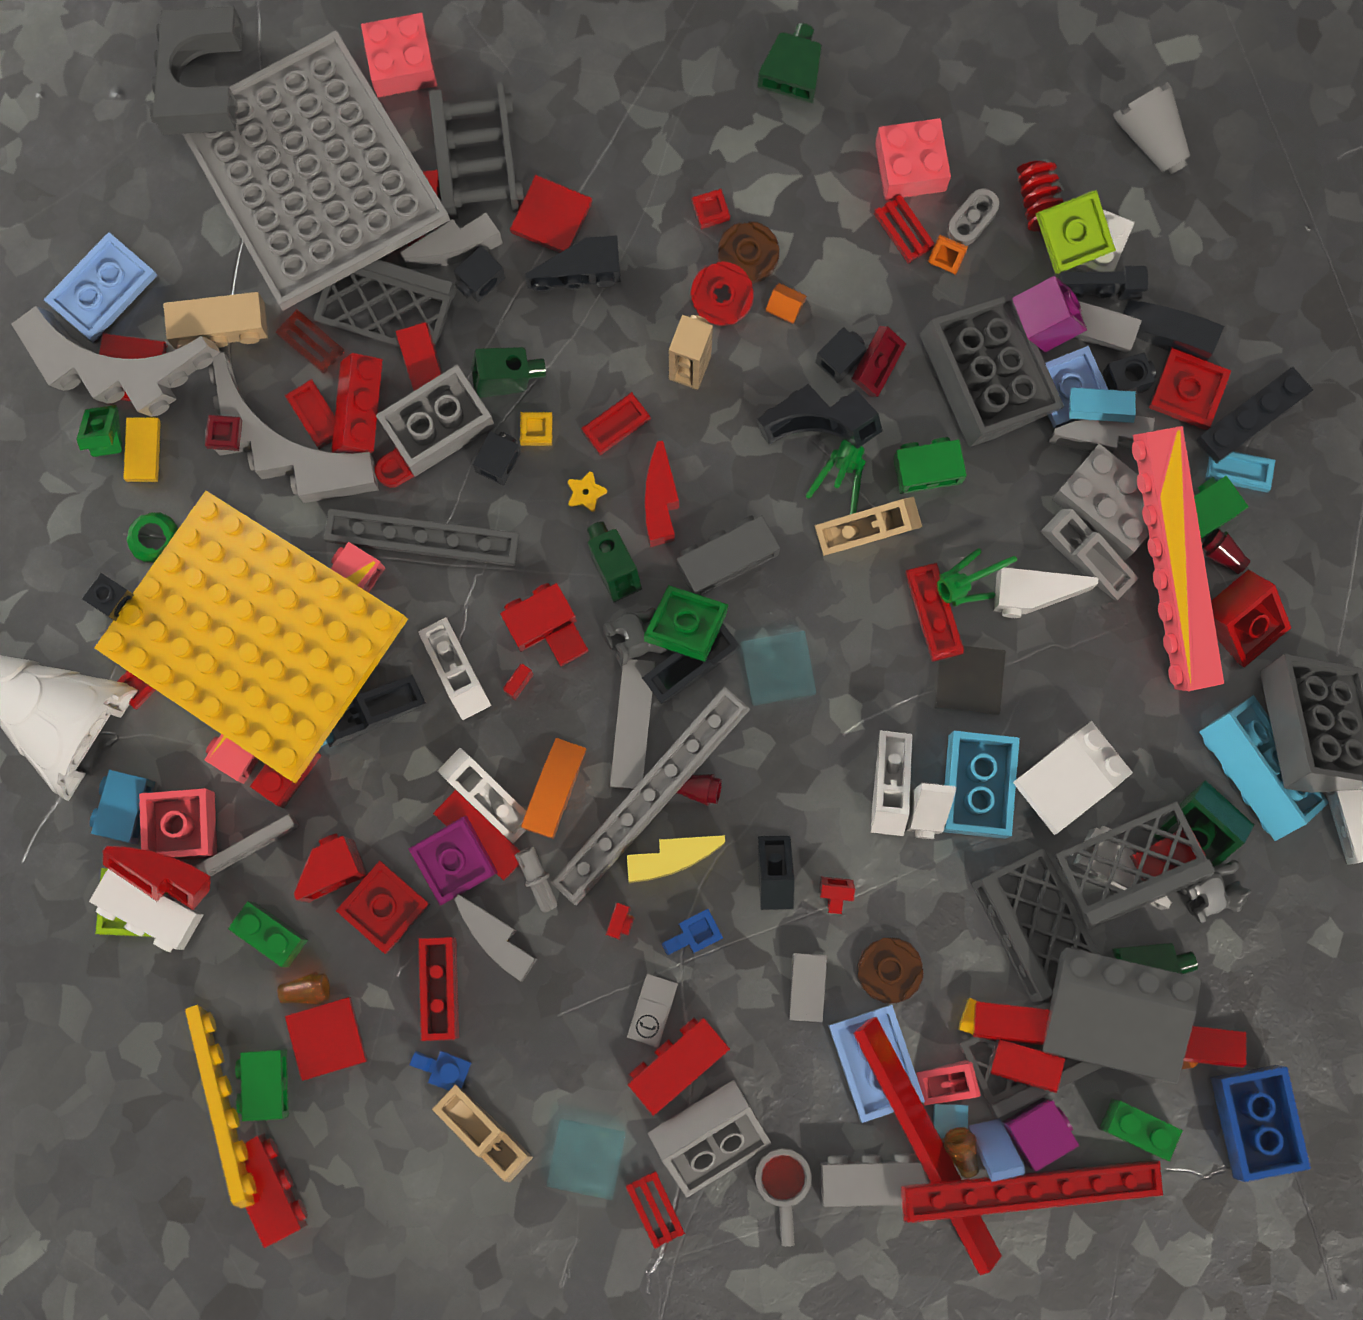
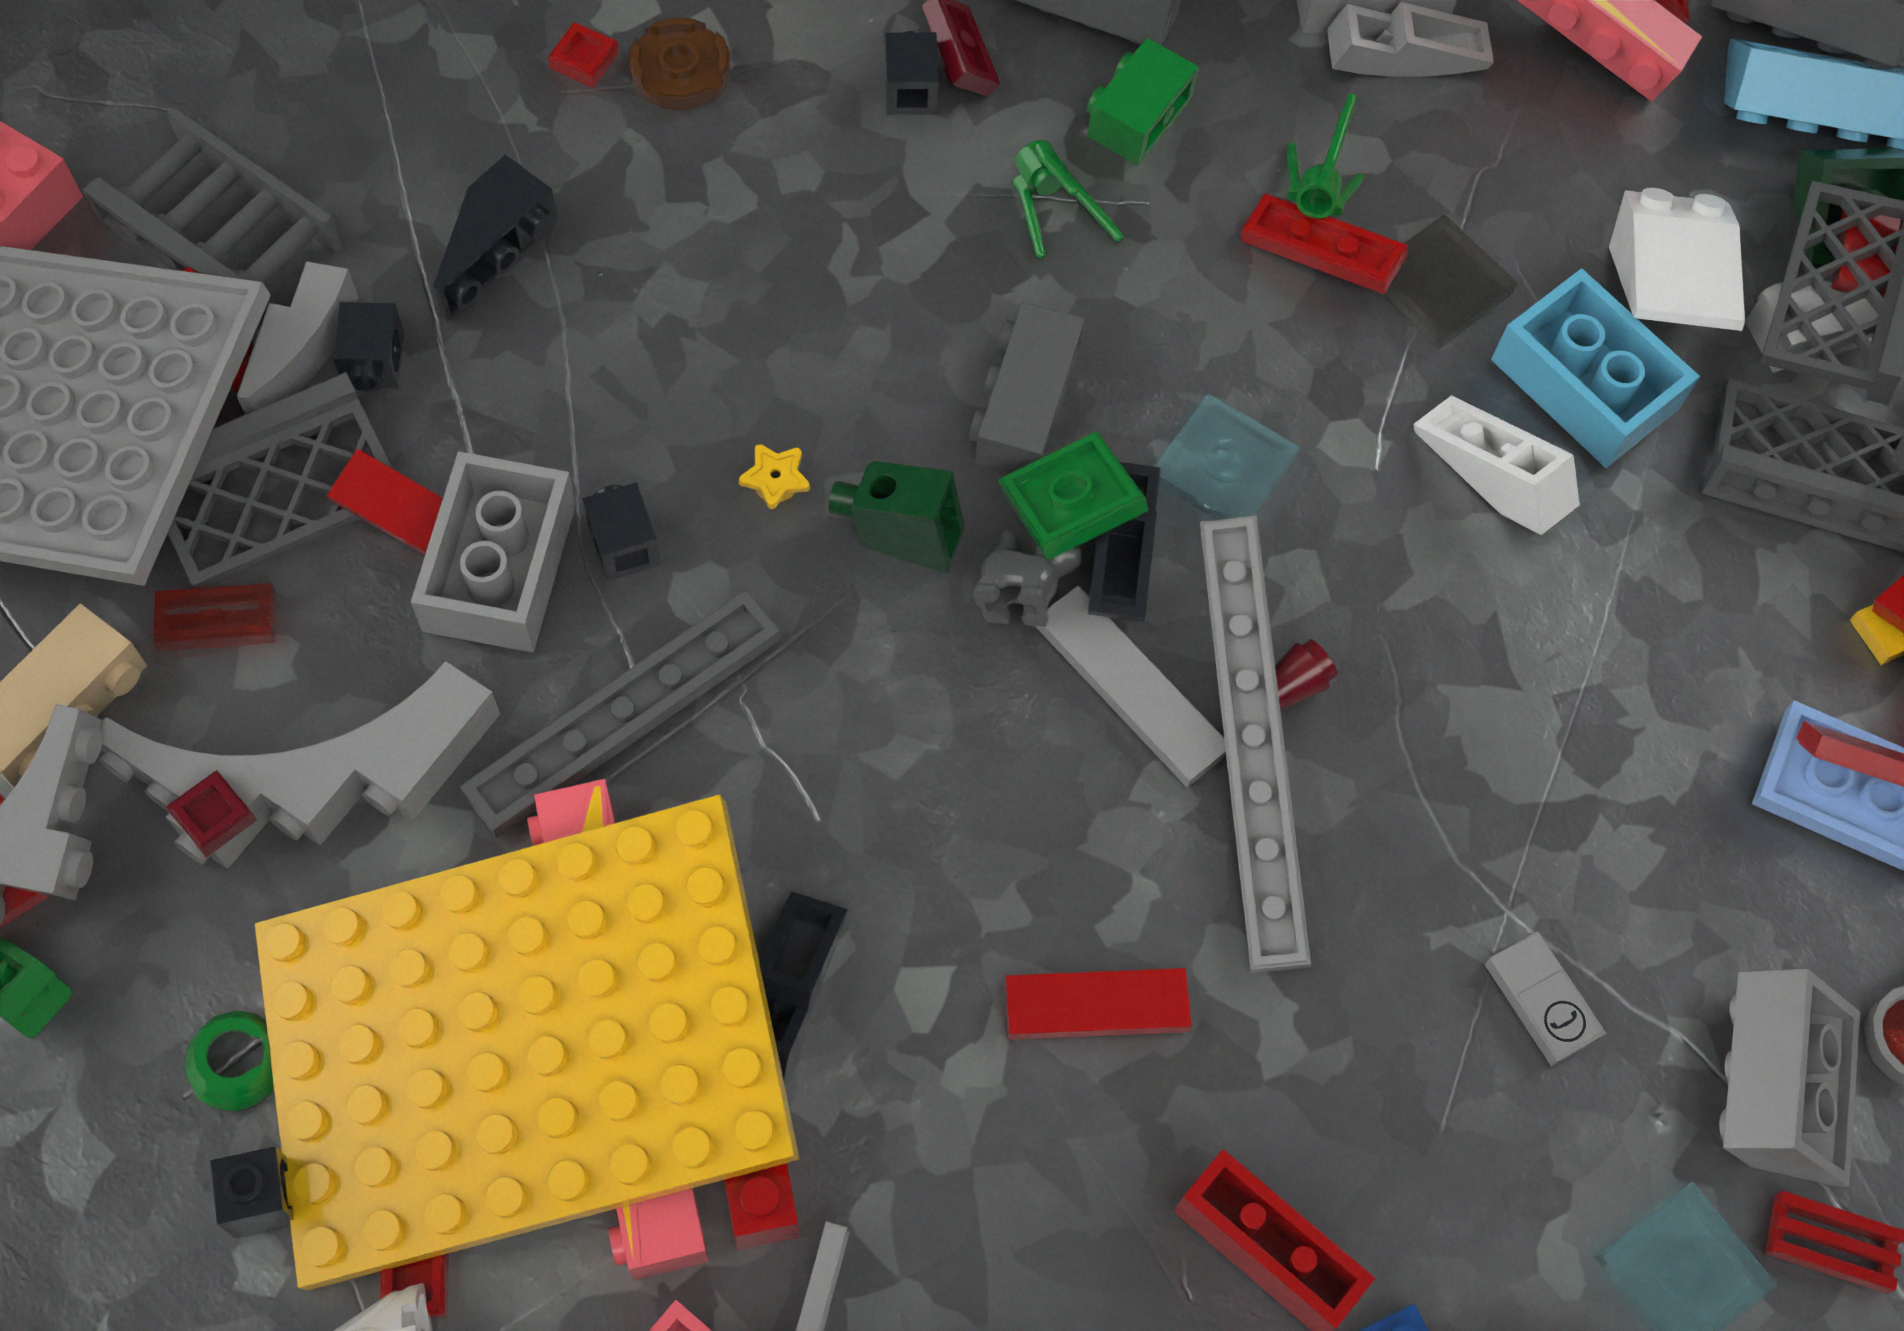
camera: 50 degrees left, 15 degrees down
yellow tile [124,418,161,482] -> none
red tile [285,379,335,449] -> none
red slope [294,833,368,903] -> none
red brick [331,353,383,454] -> none
red plate [336,861,430,954] -> none
red tile [375,448,414,487] -> none
magenta tile [408,816,498,906] -> none
white slope [418,617,492,720] -> none
white slope [437,748,526,843] -> none
light grey slope [455,894,537,982] -> none
dark green torso [471,347,546,398] -> none
red brick [500,583,577,652] -> none
red tile [503,663,534,700] -> none
red tile [510,175,592,253] -> none
light grey axle [515,847,557,912] -> none
yellow tile [520,412,553,446] -> none
orange slope [521,738,587,840] -> none
red tile [545,622,589,667] -> none
red tile [581,392,651,455] -> none
red plate [606,903,635,940] -> none
light yellow slope [627,835,725,883] -> none
red brick [627,1017,730,1116] -> none
red slope [645,440,679,547] -> none
blue plate [662,909,723,956] -> none
tan brick [669,315,713,390] -> none
red plate [691,261,754,326] -> none
black arch [757,384,883,449] -> none
black slope [758,836,794,910] -> none
orange slope [765,283,807,324] -> none
light grey slope [789,953,827,1022] -> none
tan slope [815,497,922,556] -> none
red tile [819,876,855,914] -> none
reddish brown tile [857,938,923,1003] -> none
white slope [907,783,956,839] -> none
white slope [994,567,1098,618] -> none

